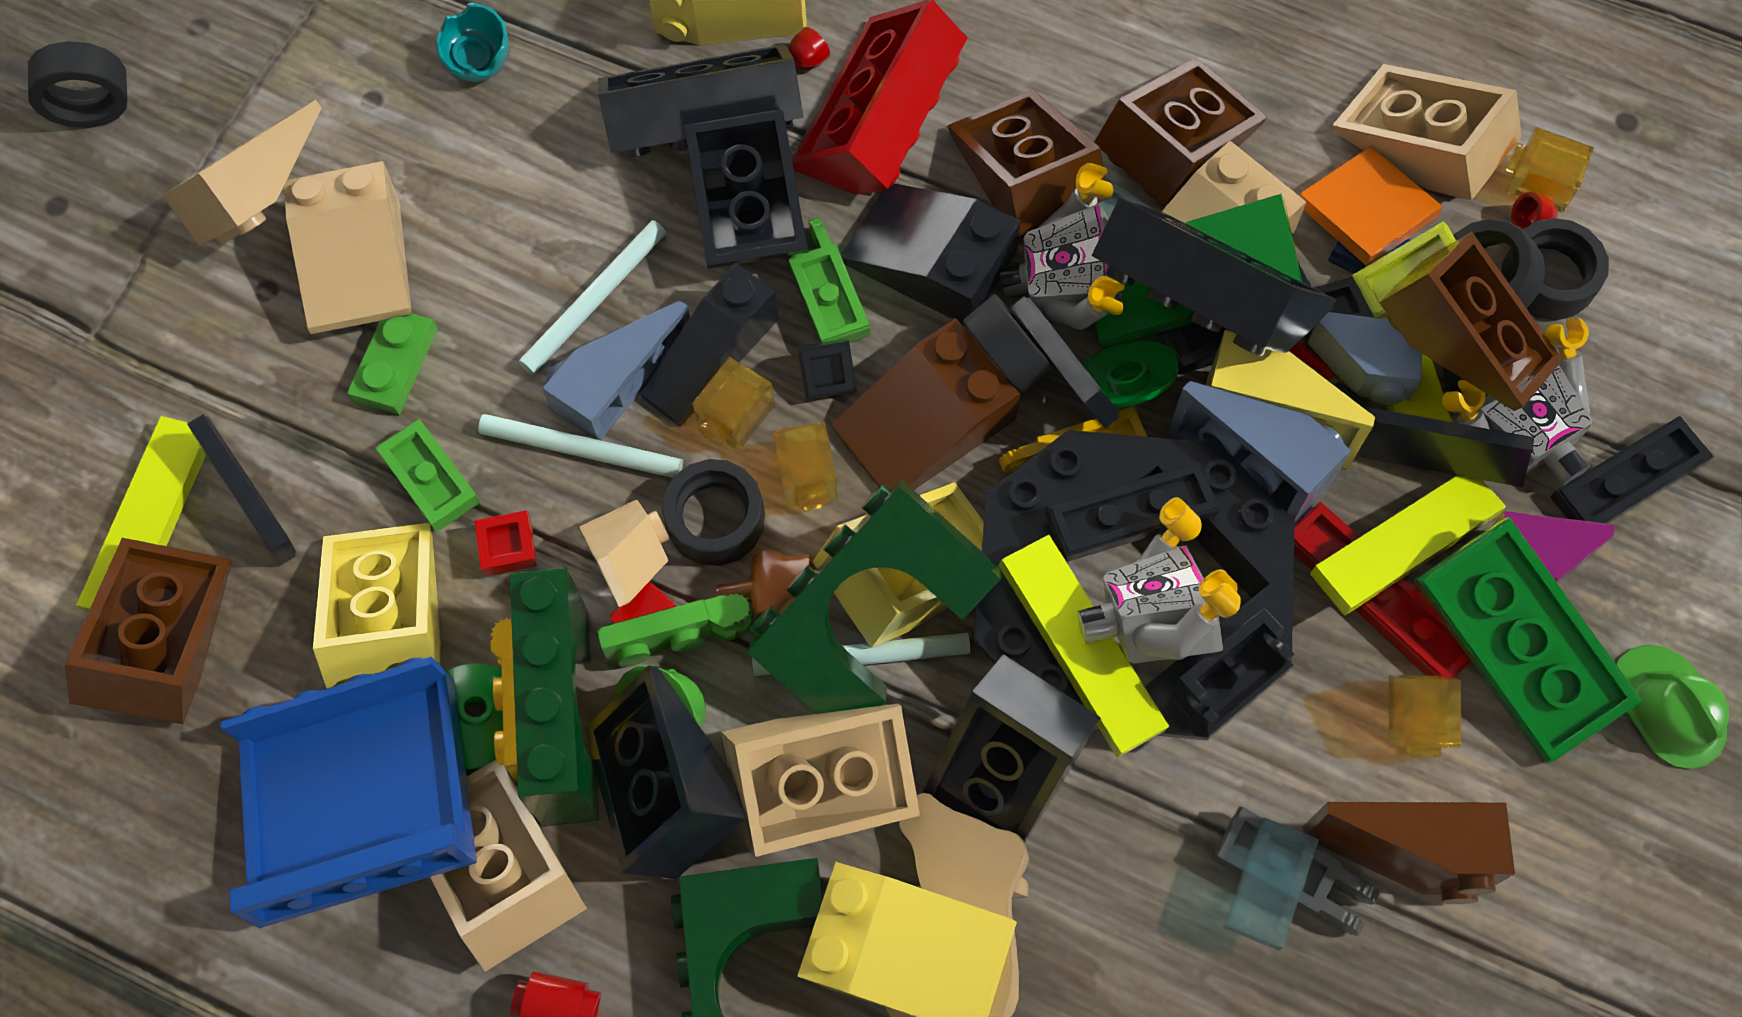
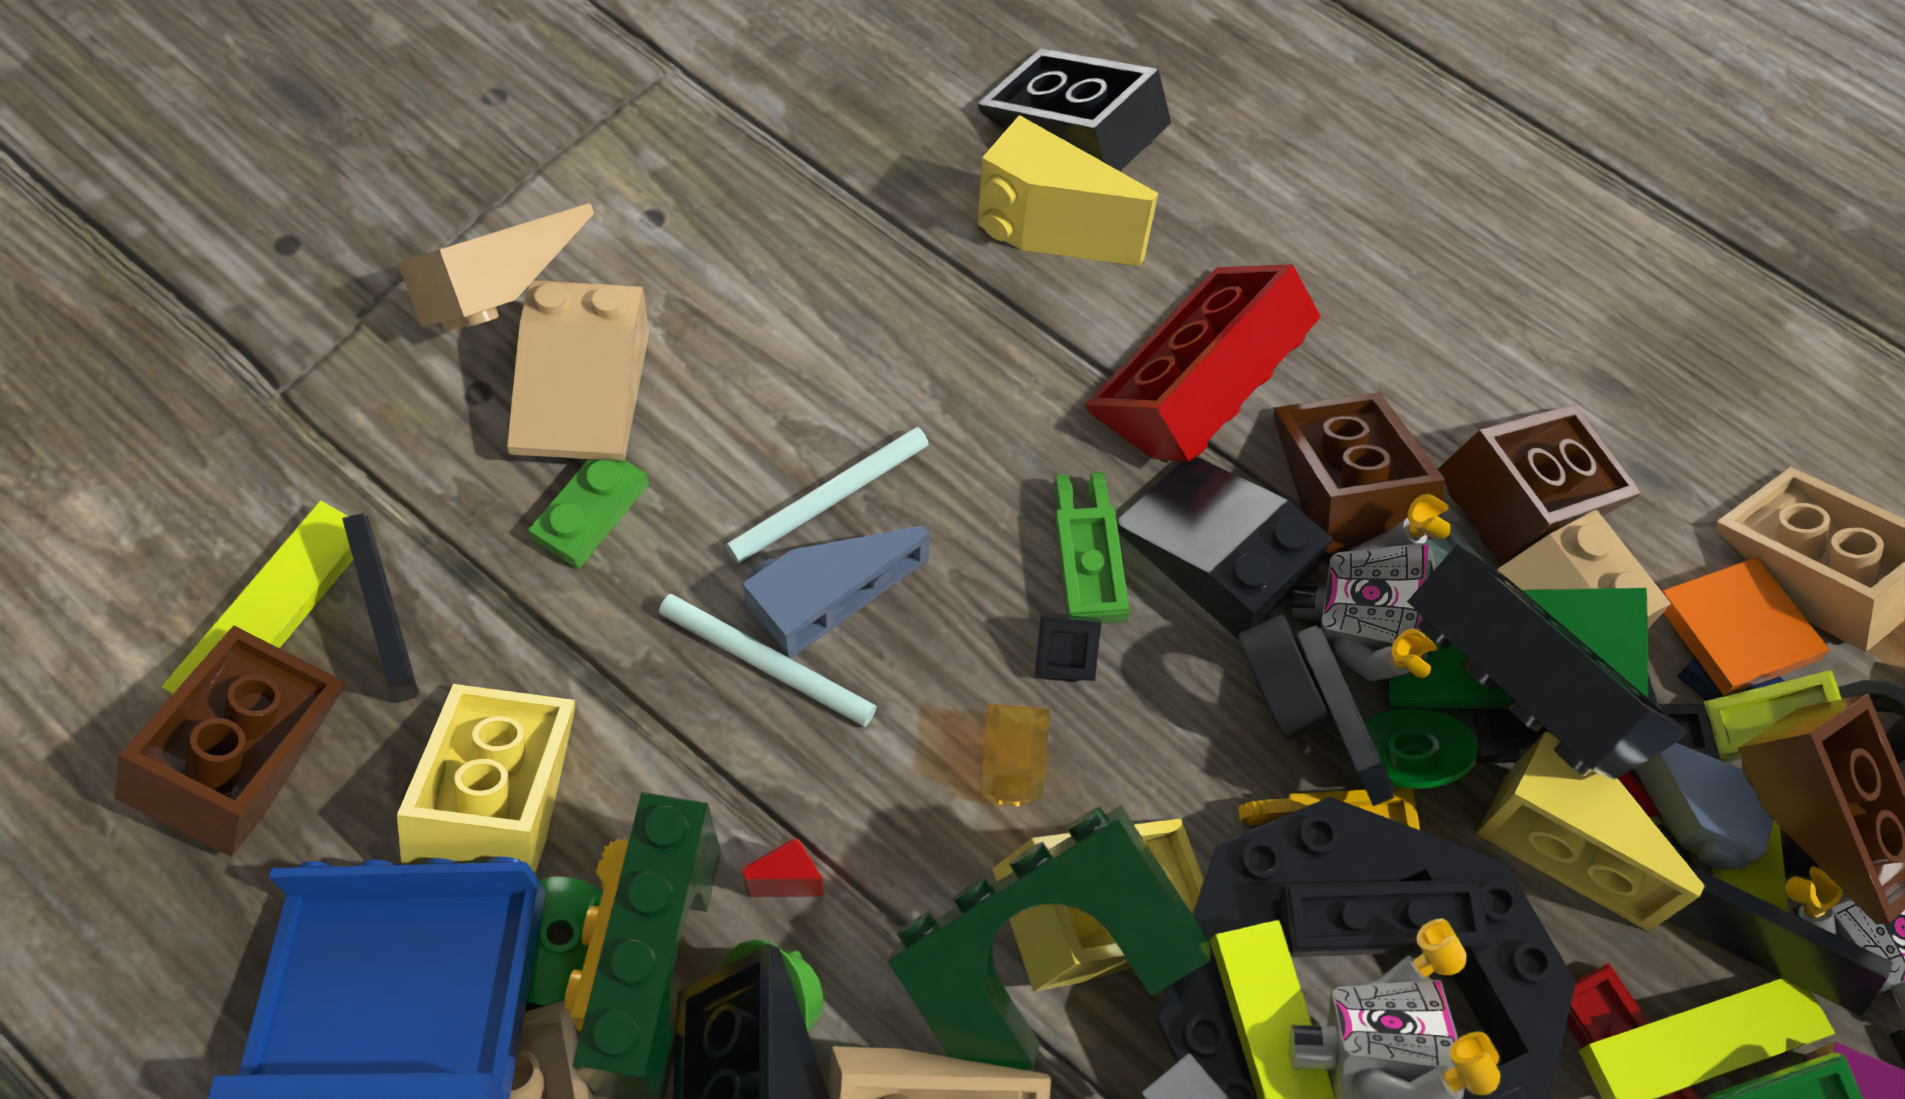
camera: 10 degrees right, 5 degrees down
black tyre [28,41,128,128] -> none
bright green plate [376,419,481,532] -> none
teal hair [435,3,510,82] -> none
red plate [474,510,538,576] -> none
tan slope [579,500,669,607] -> none
bright green hinge [597,593,753,666] -> none
black slope [598,44,804,158] -> none
black slope [641,263,779,427] -> none
black tyre [662,459,765,566] -> none
black slope [684,109,808,269] -> none
clear yellow brick [692,357,775,451] -> none
dark orange piece [716,550,817,621] -> none
light aqua bar [752,633,970,676] -> none
red hinge [789,27,830,70] -> none
reddish brown slope [831,318,1020,490] -> none
sand blue slope [1168,381,1351,524] -> none

